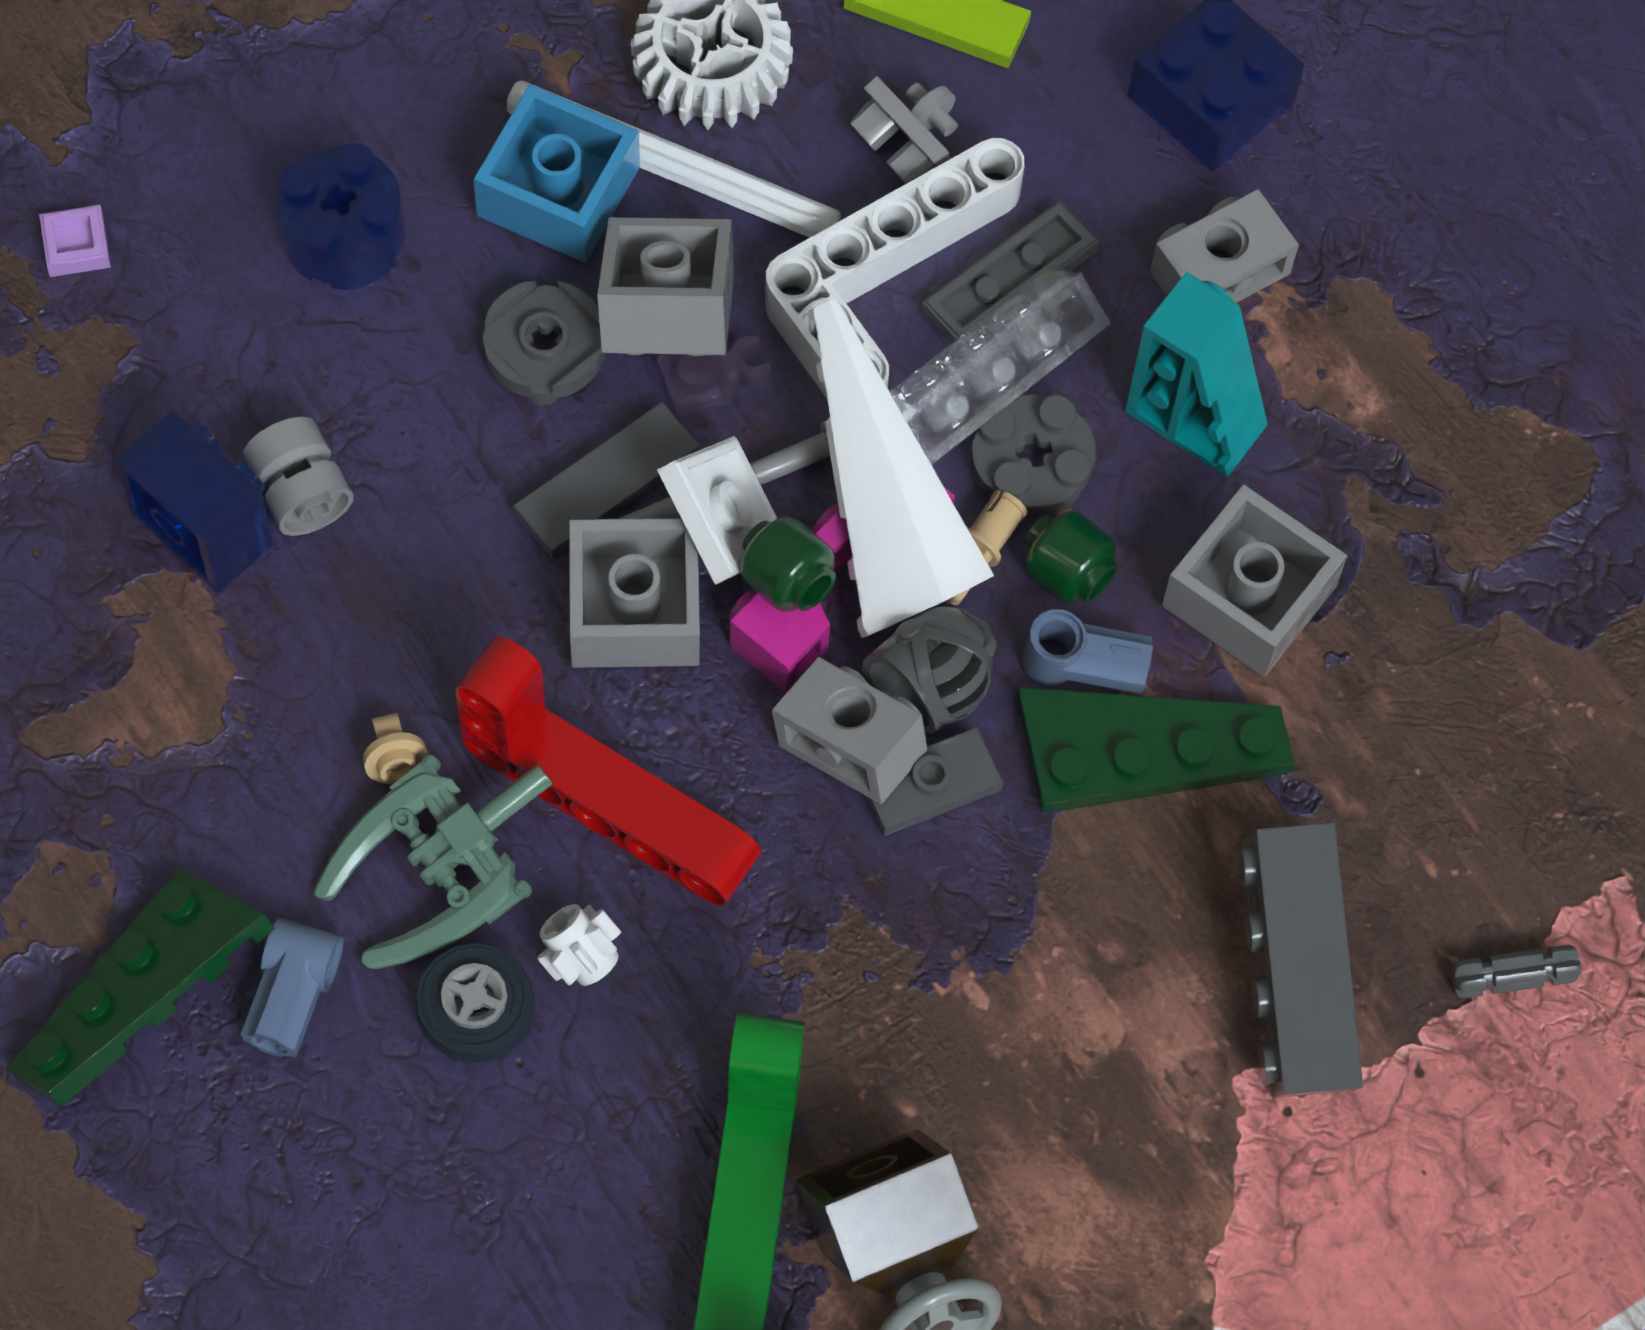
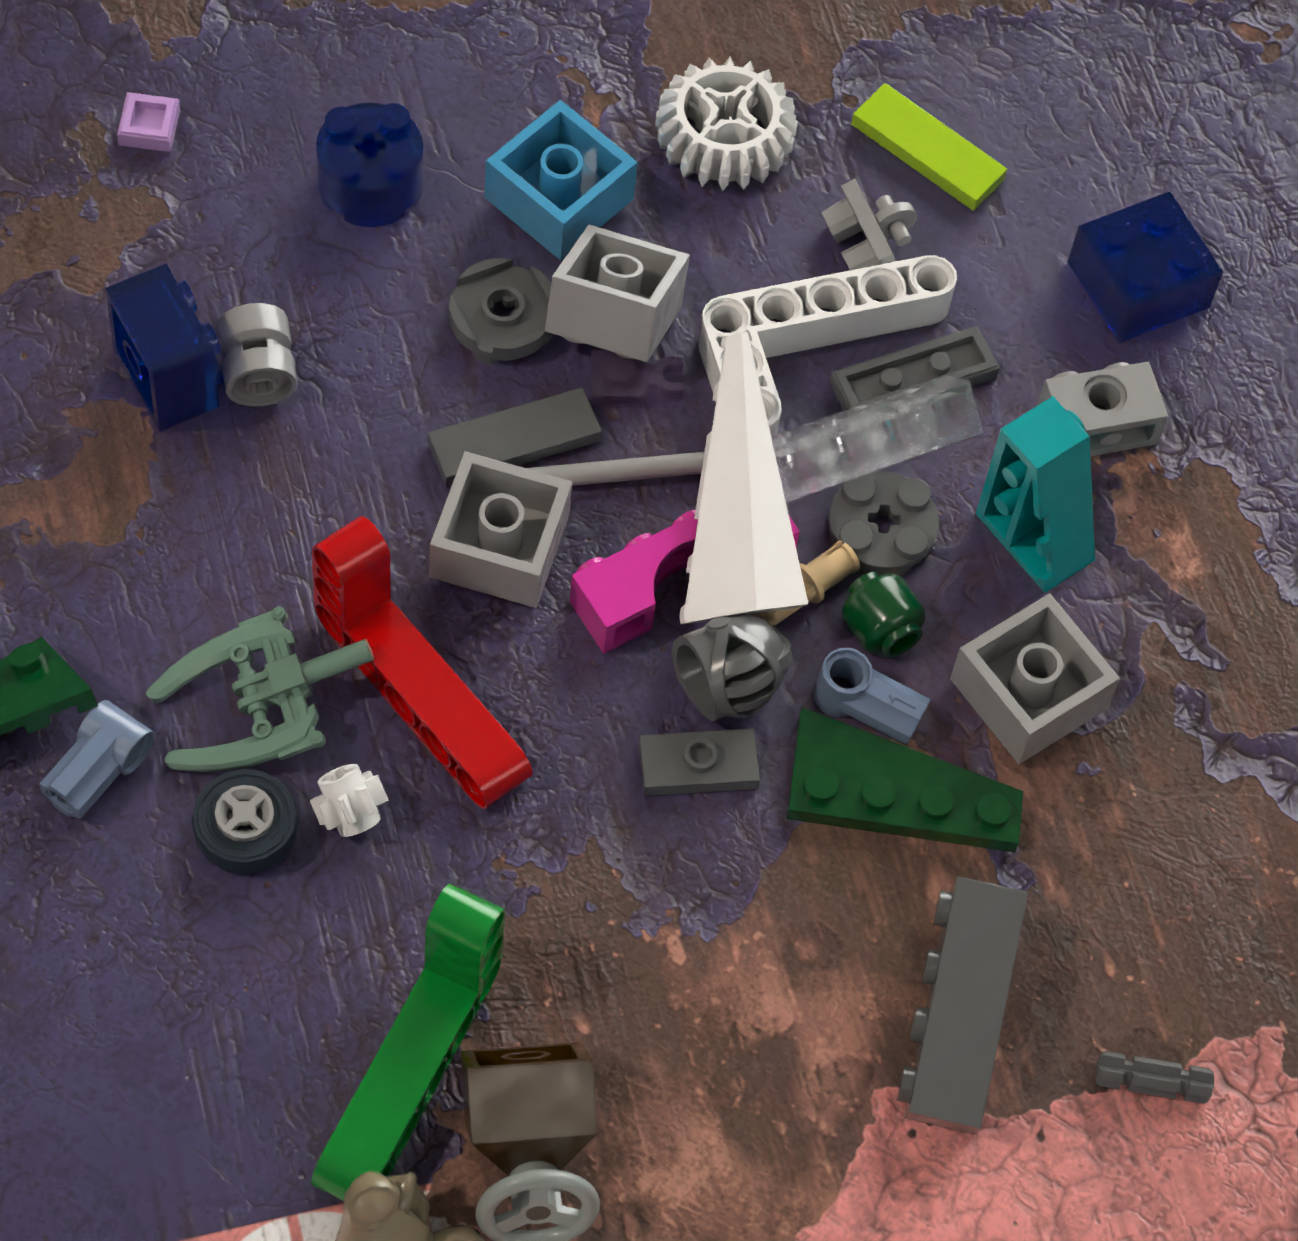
camera: 15 degrees right, 5 degrees down
tan plate [363,713,428,784] -> none
white axle [507,81,841,238] -> none
white tile [657,436,777,585] -> none
dark green head [740,516,836,612] -> none
light grey brick [772,657,927,805] -> none

